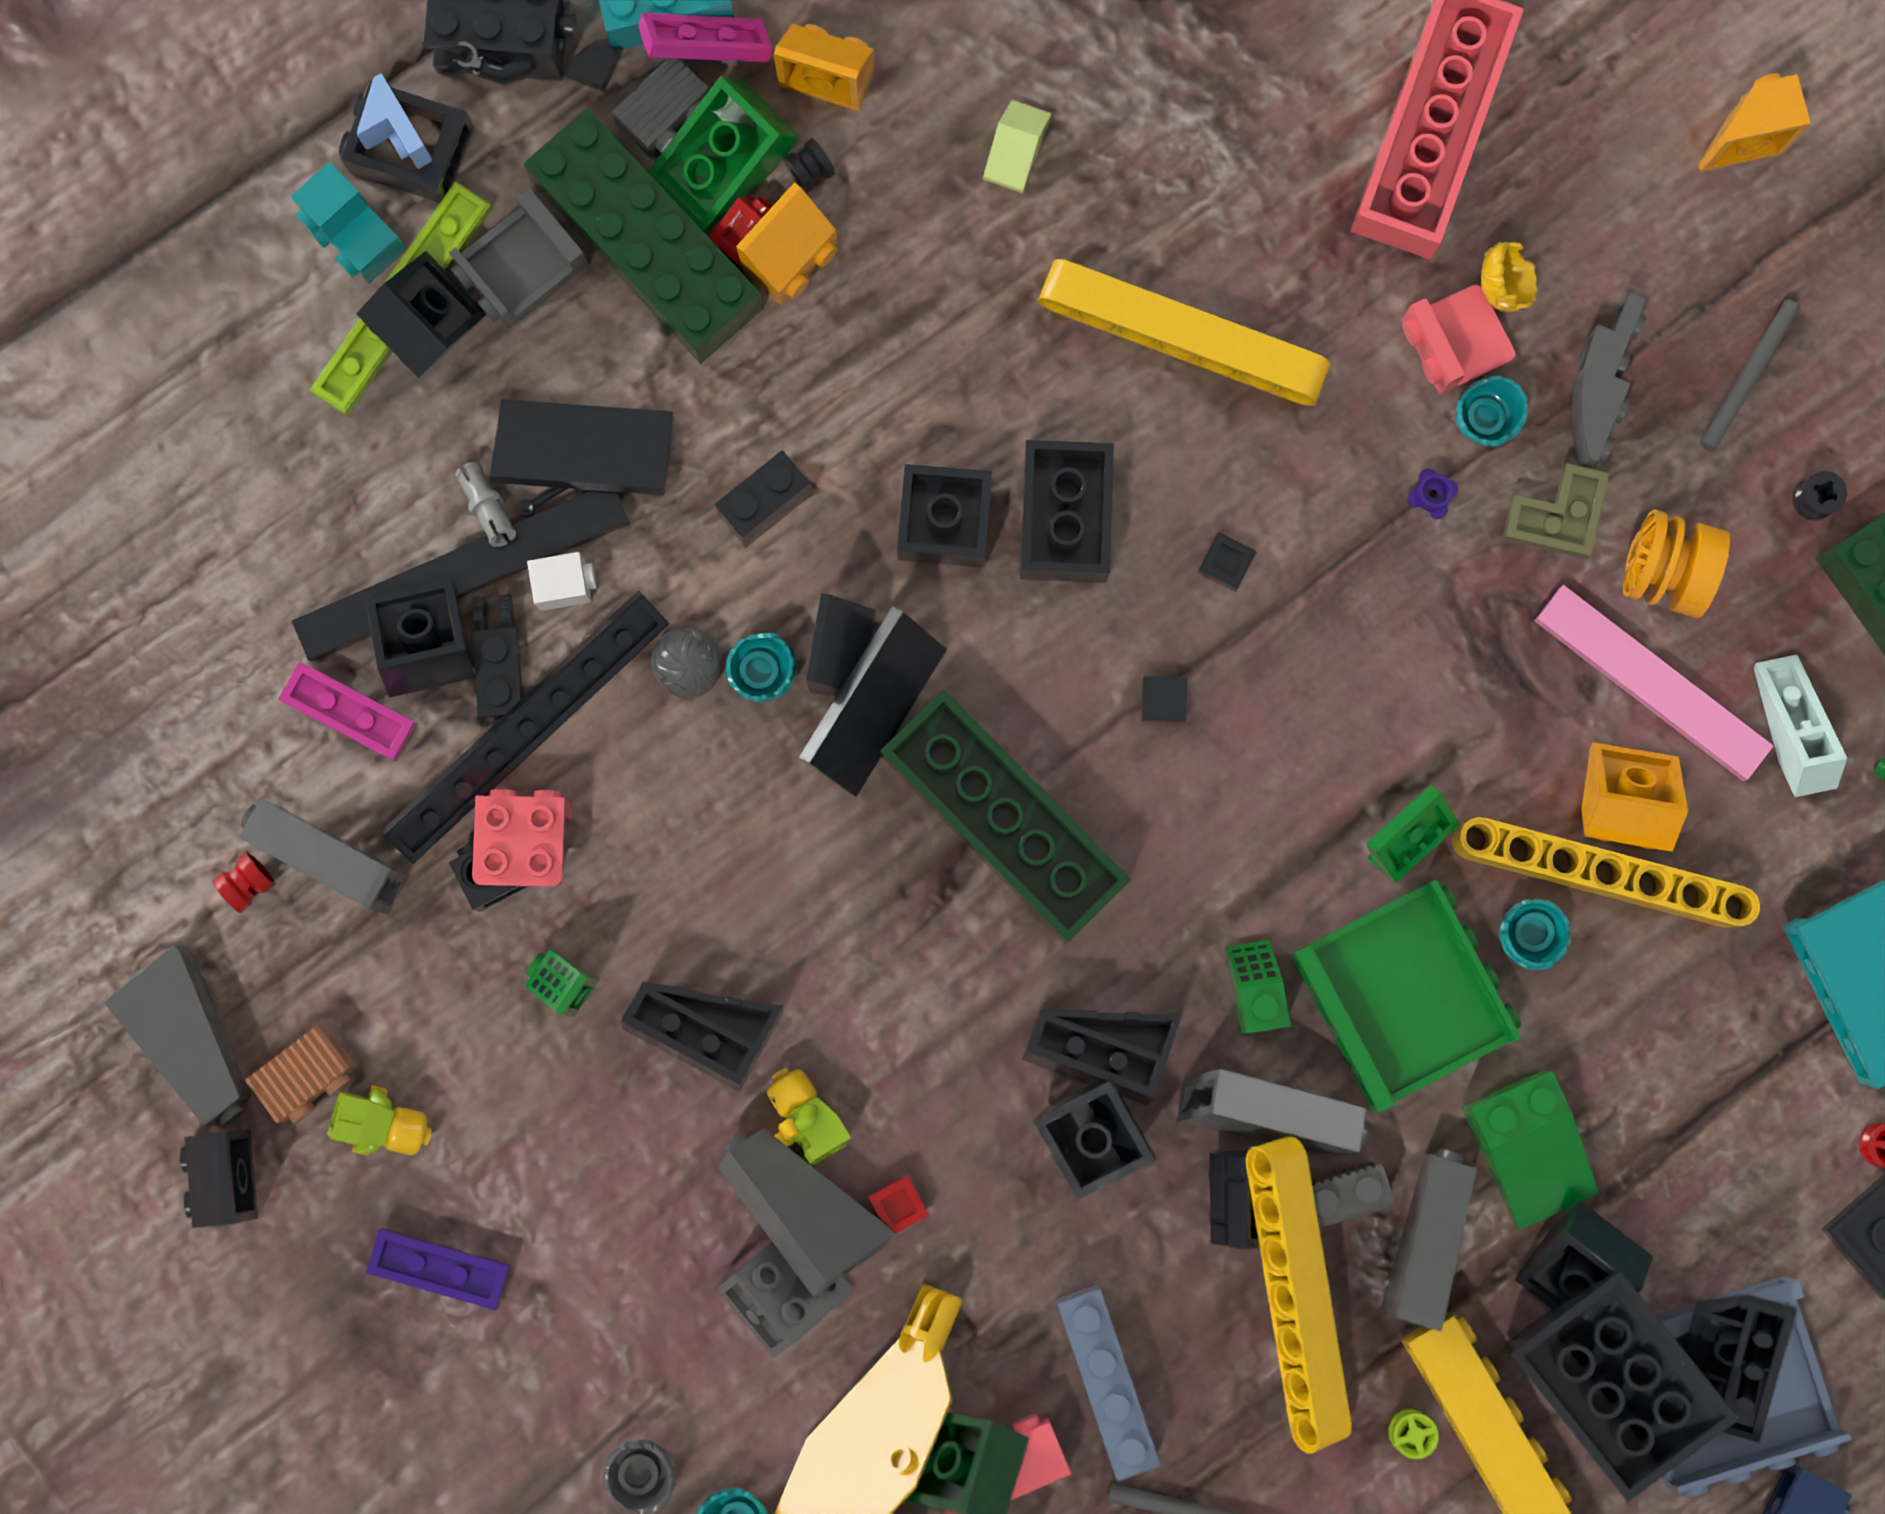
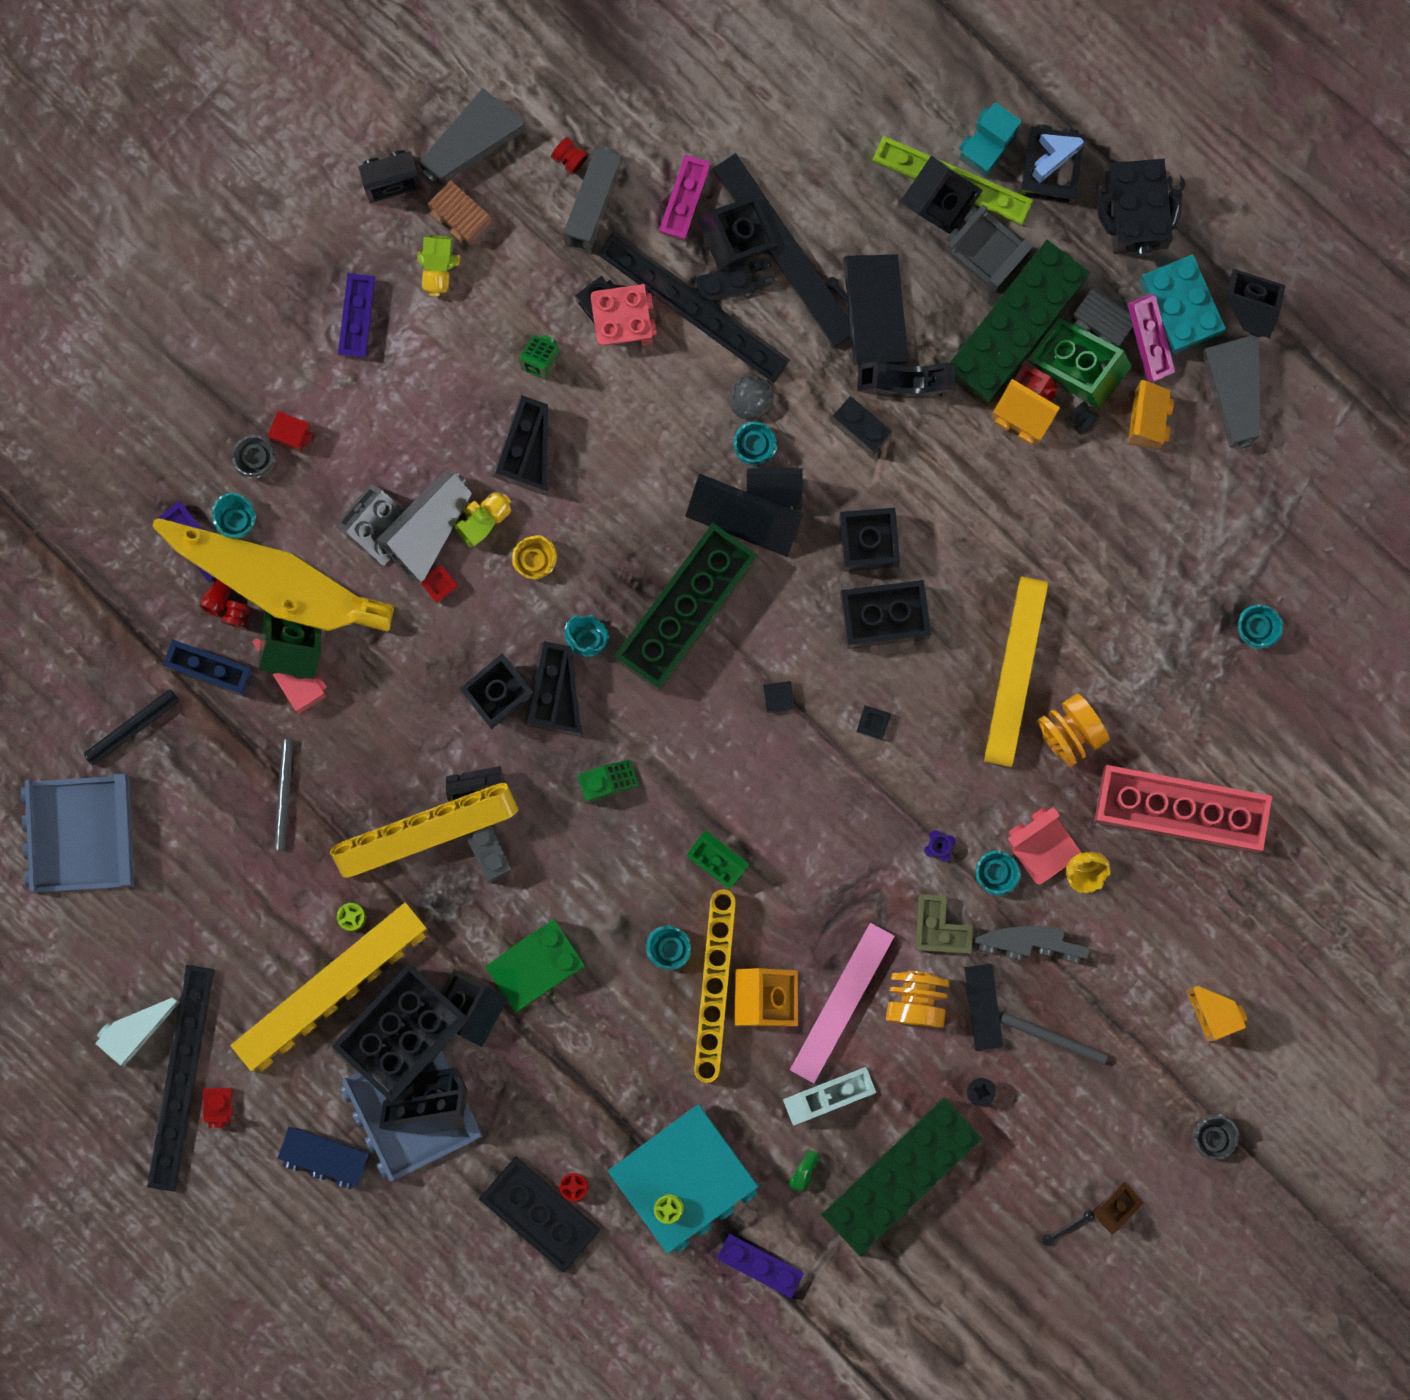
camera: 80 degrees right, 0 degrees up
light grey pin [455,462,516,547] -> none
white brick [527,552,597,611] -> none
black tile [563,46,620,92] -> none
yellowish green slope [983,100,1052,193] -> none
sand blue brick [1055,1285,1161,1481] -> none
slope [1176,1069,1367,1156] -> none
green panel [1289,879,1522,1113] -> none
dark grey slope [1381,1148,1477,1332] -> none
none -> red brick [267,411,313,453]
none -> yellow hair [512,535,557,579]
none -> teal hair [564,615,610,657]
none -> black arch [857,361,956,398]
none -> black tile [964,964,1003,1051]
none -> light orange wheel [1037,693,1110,767]

